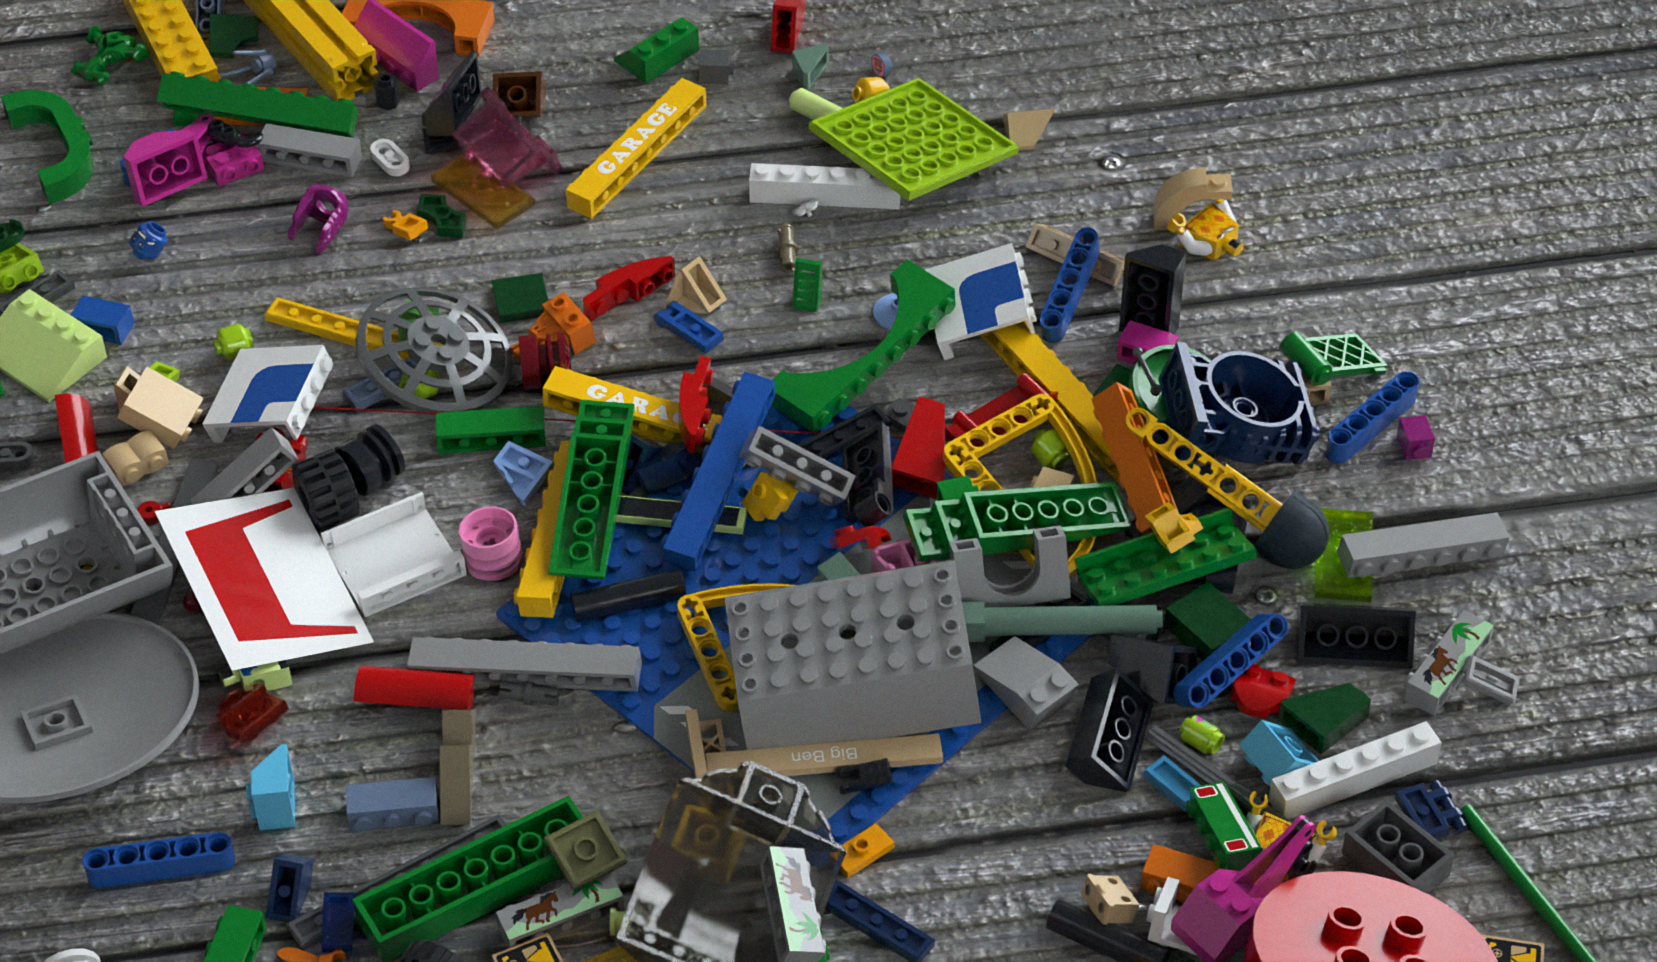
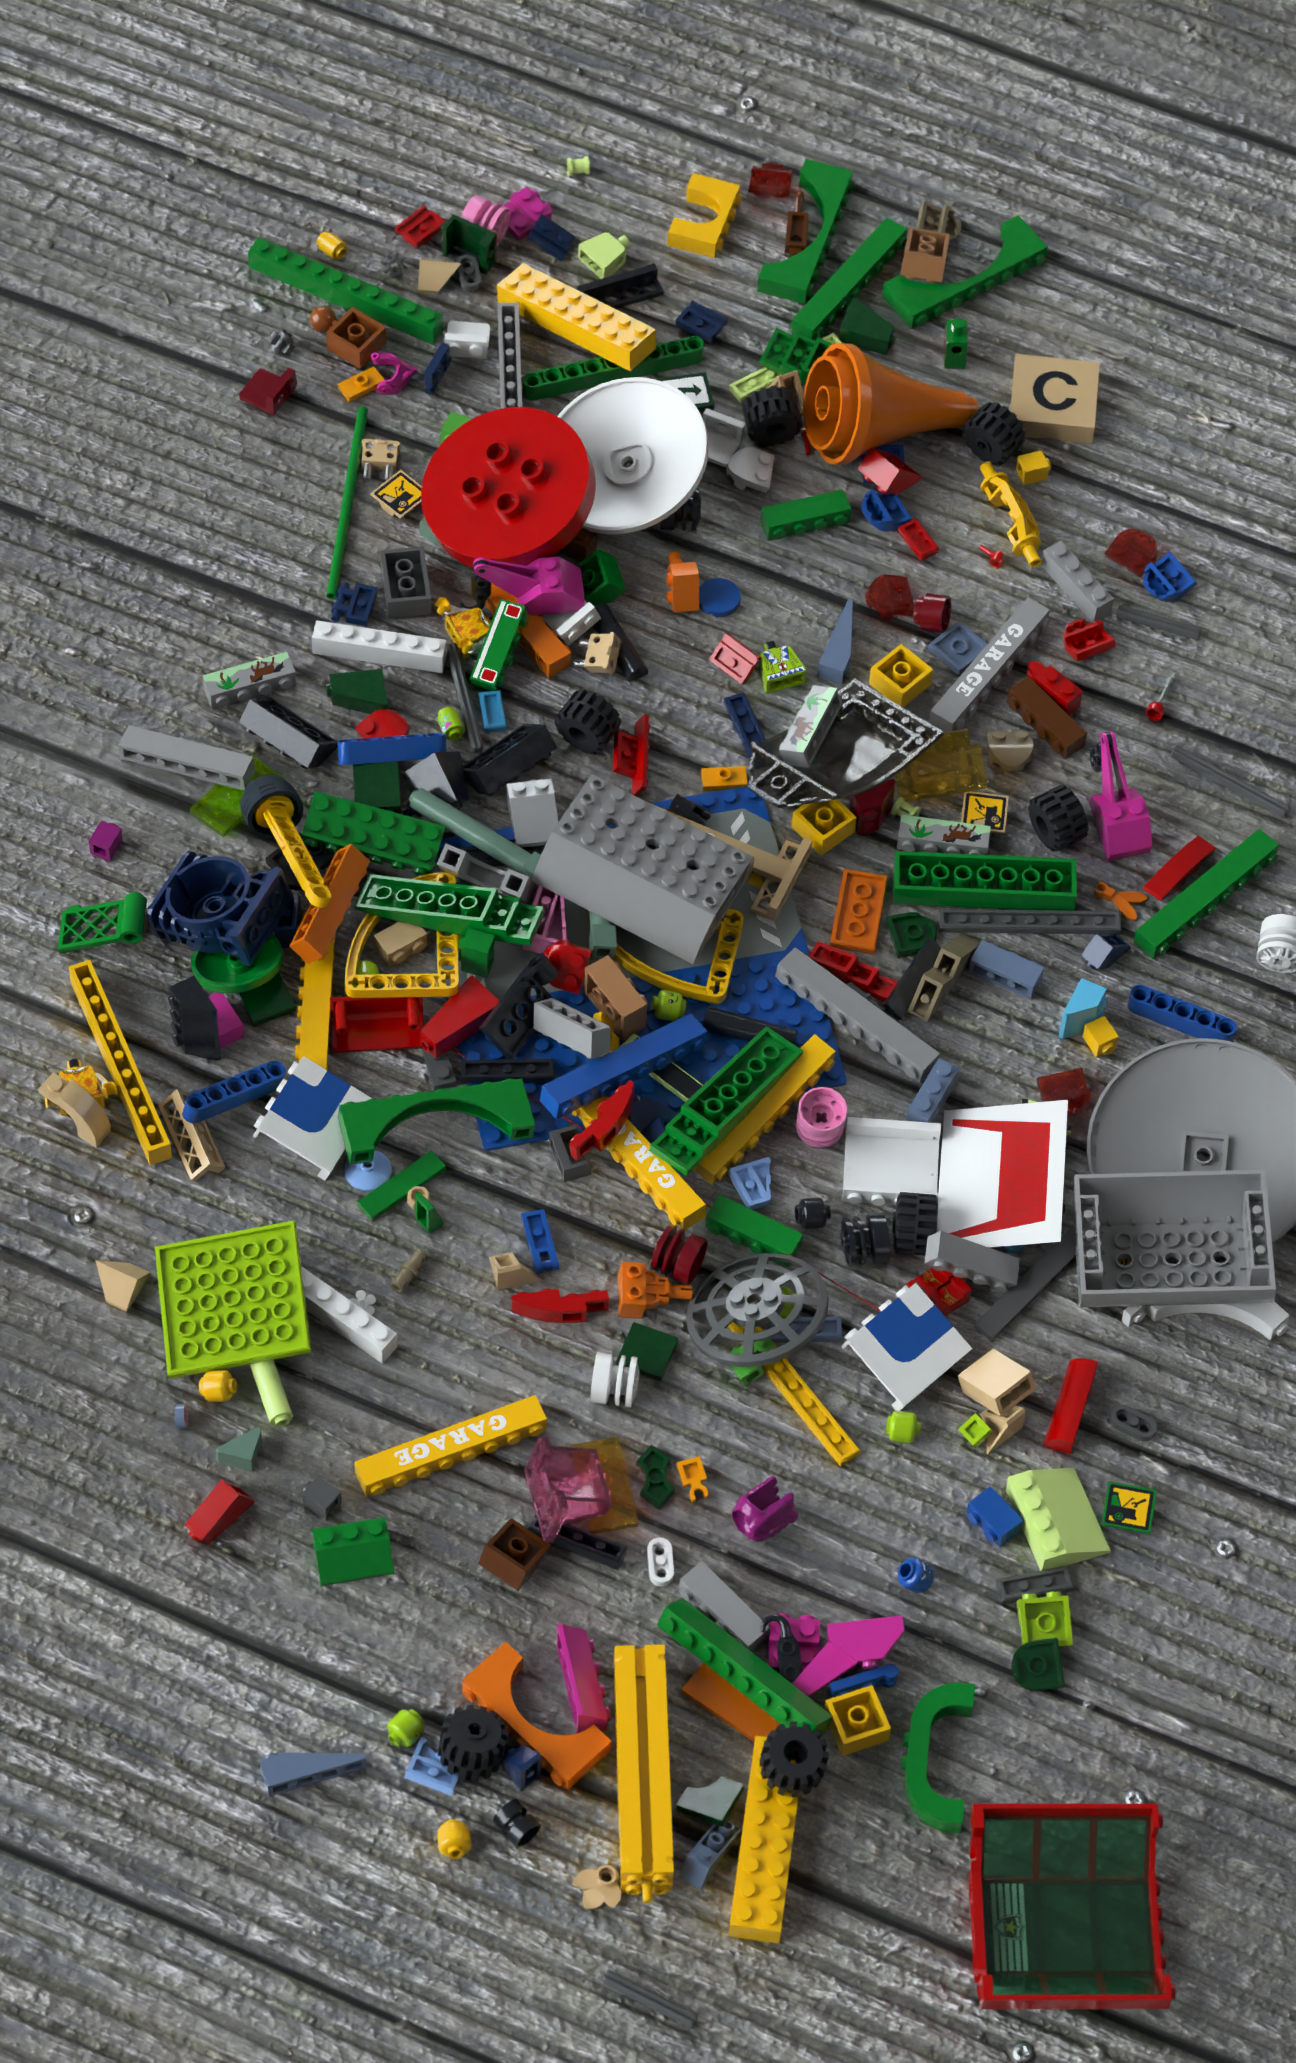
camera: 150 degrees left, 10 degrees up
green piece [71,26,149,85] -> none
tan brick [102,430,169,486] -> none
red piece [137,501,171,525] -> none
sand blue plant [220,49,276,86] -> none
clear blue tile [321,892,355,952] -> none
red brick [353,665,475,710] -> none
black brick [373,73,400,110] -> none
black slope [422,51,482,136] -> none
olive tile [544,810,628,891] -> none
dark grey hinge [1133,347,1162,396] -> none
yellow brick [1145,502,1204,554] -> none
medium azure slope [1239,720,1319,787] -> none
blue beam [1326,371,1419,463] -> none
light grey tile [1461,655,1520,706] -> none
none -> yellow brick [68,960,172,1166]
none -> green tile [357,1150,446,1221]
none -> tan tile [407,1186,430,1210]
none -> black wheel [554,690,621,755]
none -> medium nougat brick [584,955,648,1042]
none -> white wheel [590,1352,640,1408]
none -> red bracket [613,714,651,797]
none -> lime head [651,990,686,1022]
none -> black wheel [759,1721,829,1797]
none -> black head [795,1197,831,1229]
none -> red slope [808,941,898,1002]
none -> yellow brick [824,1685,891,1756]
none -> orange tile [830,869,888,955]
none -> black tile [883,938,941,1021]
none -> dark green tile [886,912,937,958]
none -> sand blue brick [906,1058,959,1123]
none -> yellow brick [1082,1016,1119,1058]

